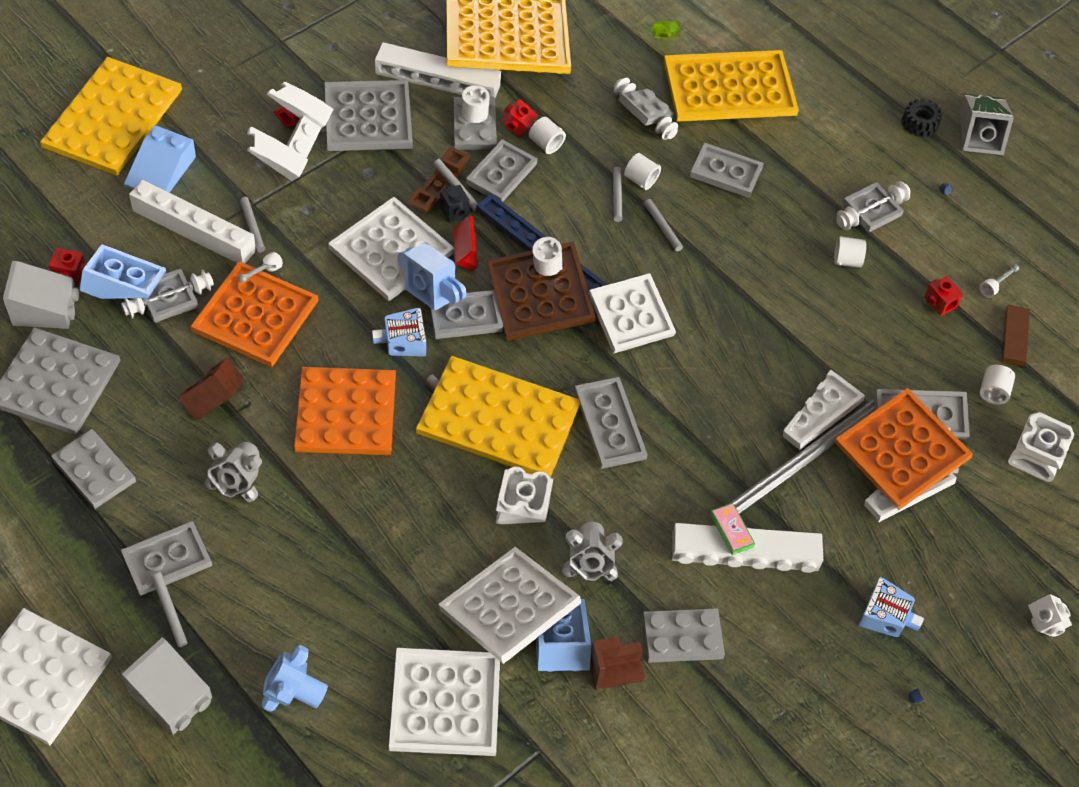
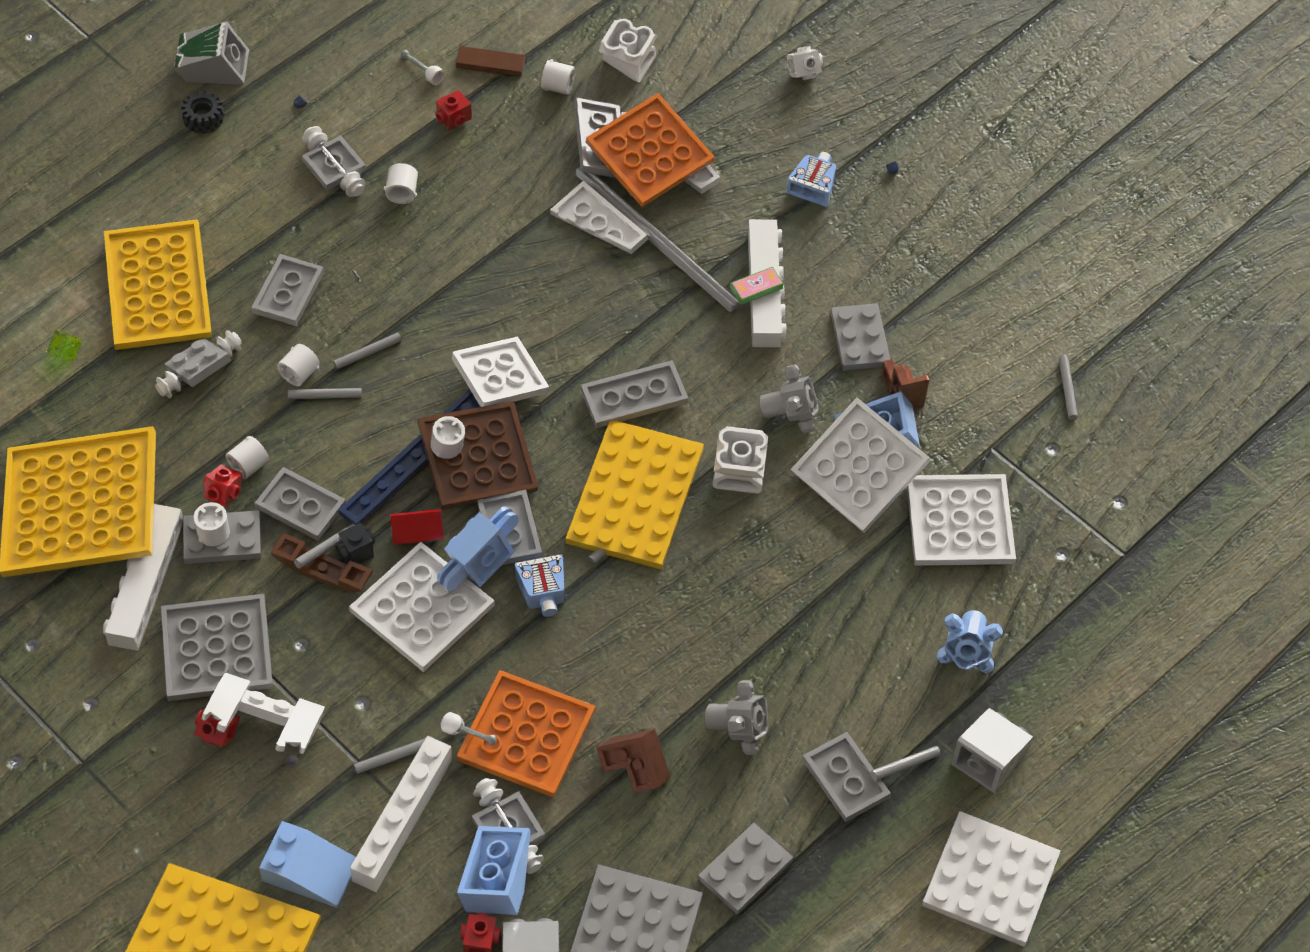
camera: 90 degrees left, 0 degrees up
orange plate [295,367,396,455] -> none

